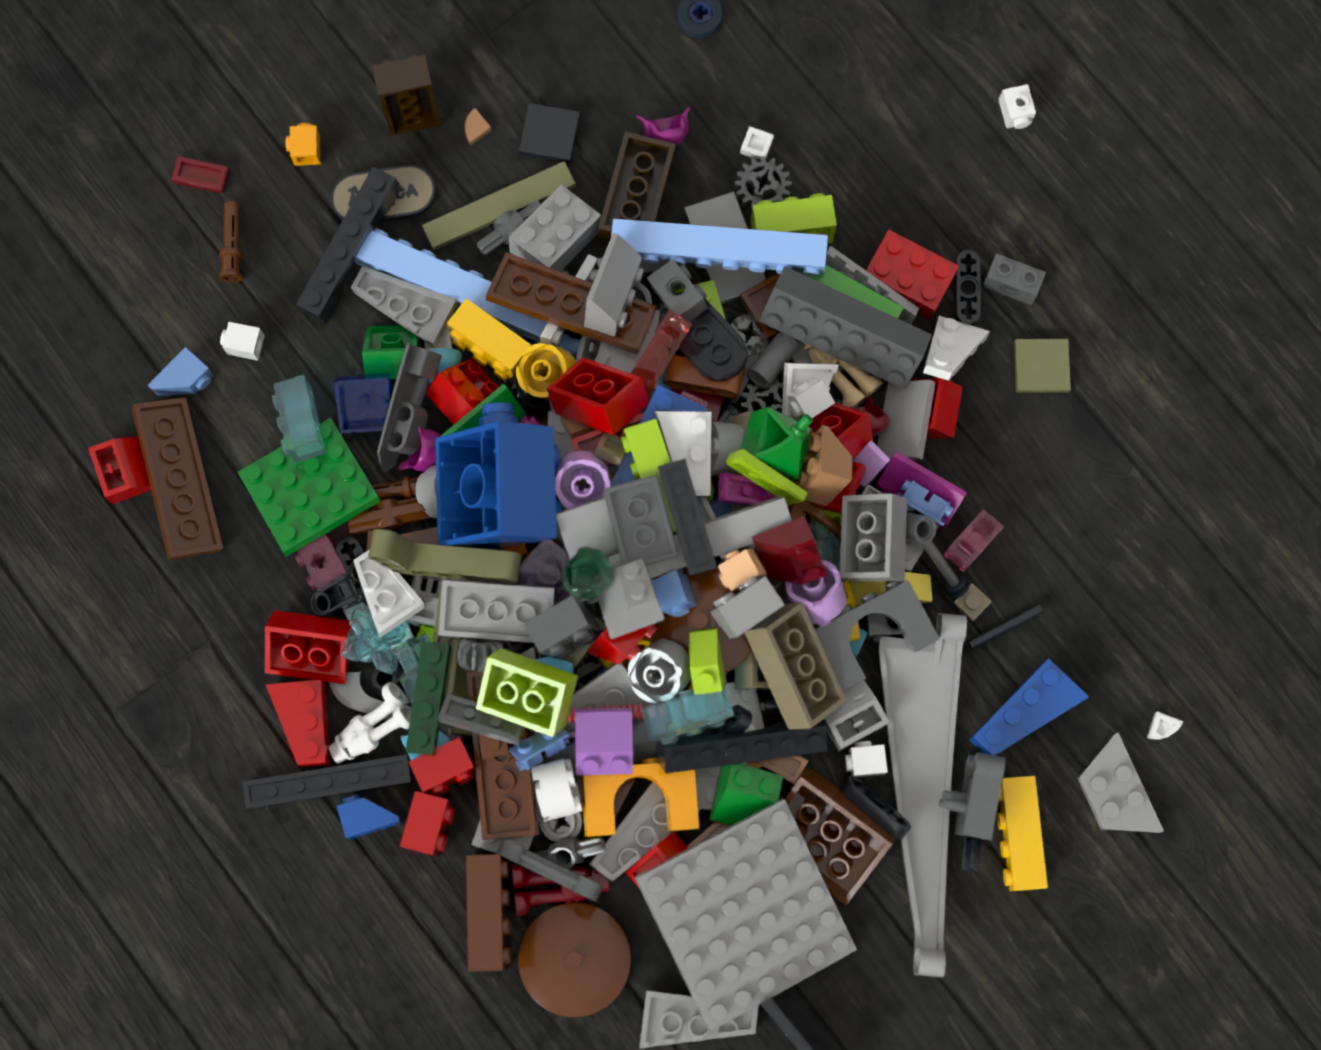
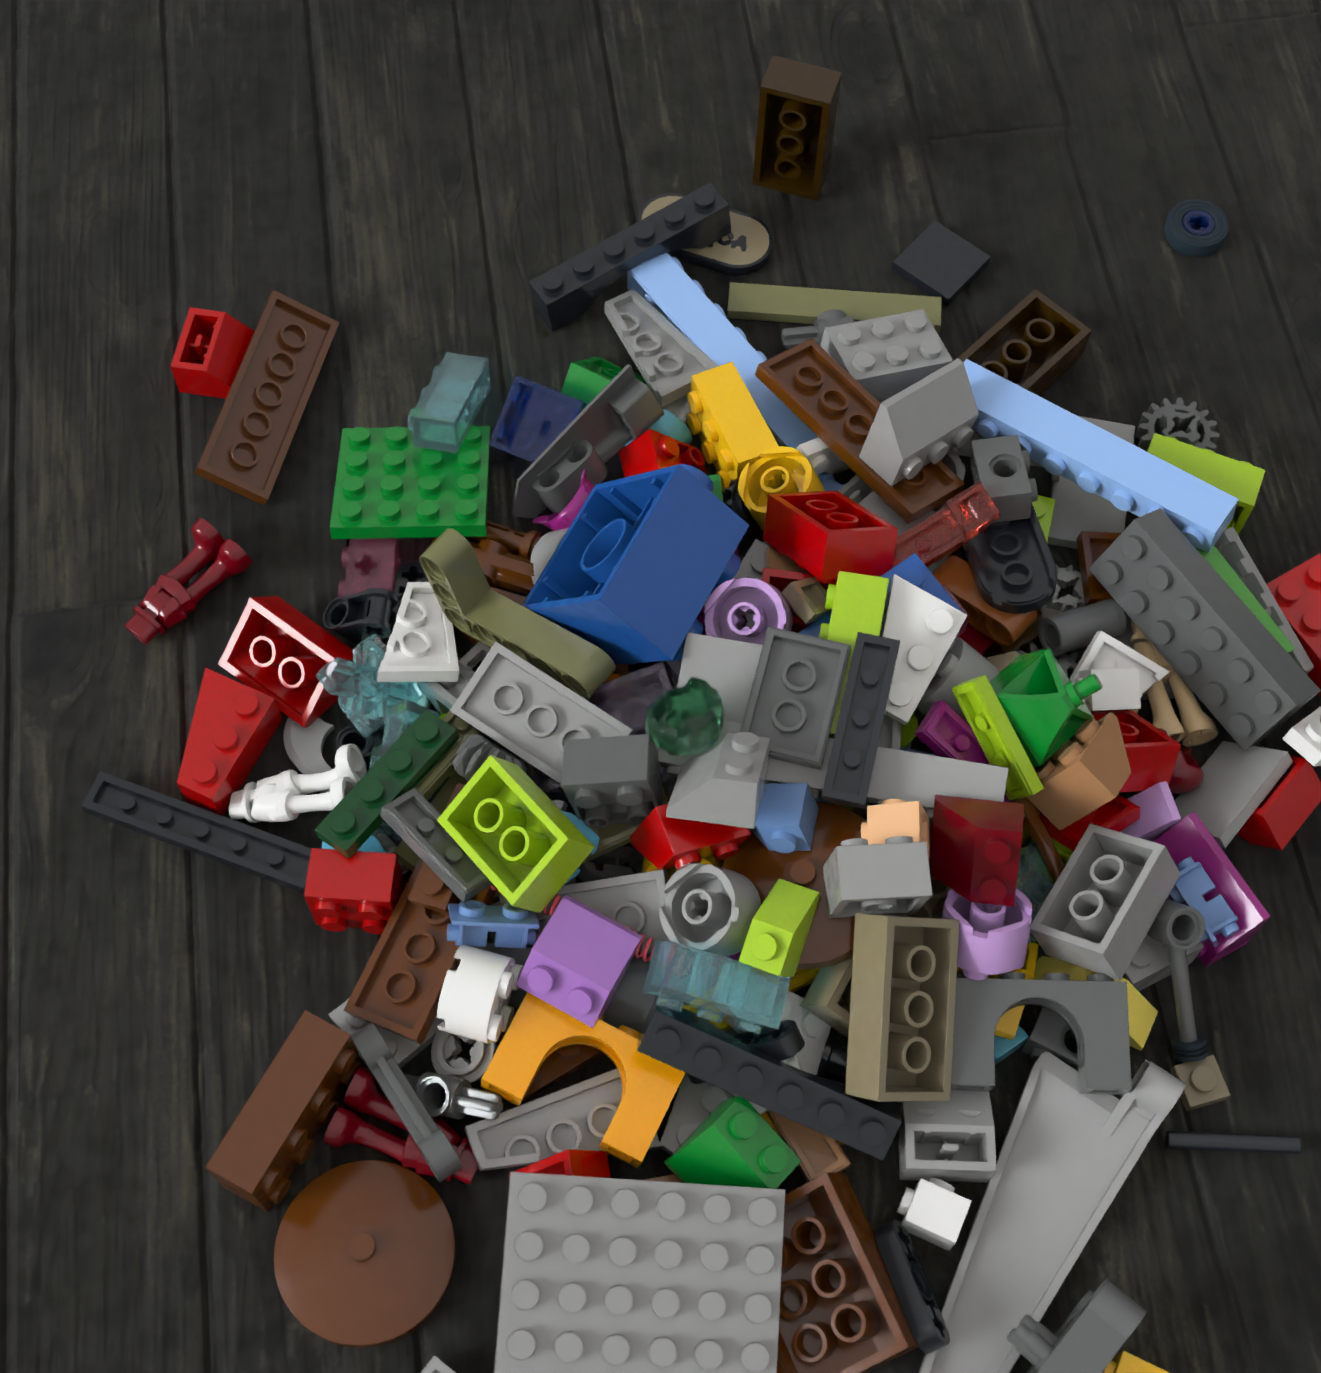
camera: 30 degrees right, 15 degrees down
medium blue slope [148,347,213,396] -> none
dark red tile [171,156,230,194] -> none
reddish brown pin [219,201,243,283] -> none
white brick [220,322,265,360] -> none
light orange brick [286,123,321,166] -> none
blue slope [337,795,403,840] -> none
red brick [400,791,456,857] -> none
medium nougat tile [465,108,492,145] -> none
magenta hair [636,107,691,146] -> none
white plate [740,127,774,160] -> none
clear pink brick [944,509,1004,572] -> none
blue wedge [969,658,1089,756] -> none
none -> dark red piece [124,518,252,645]

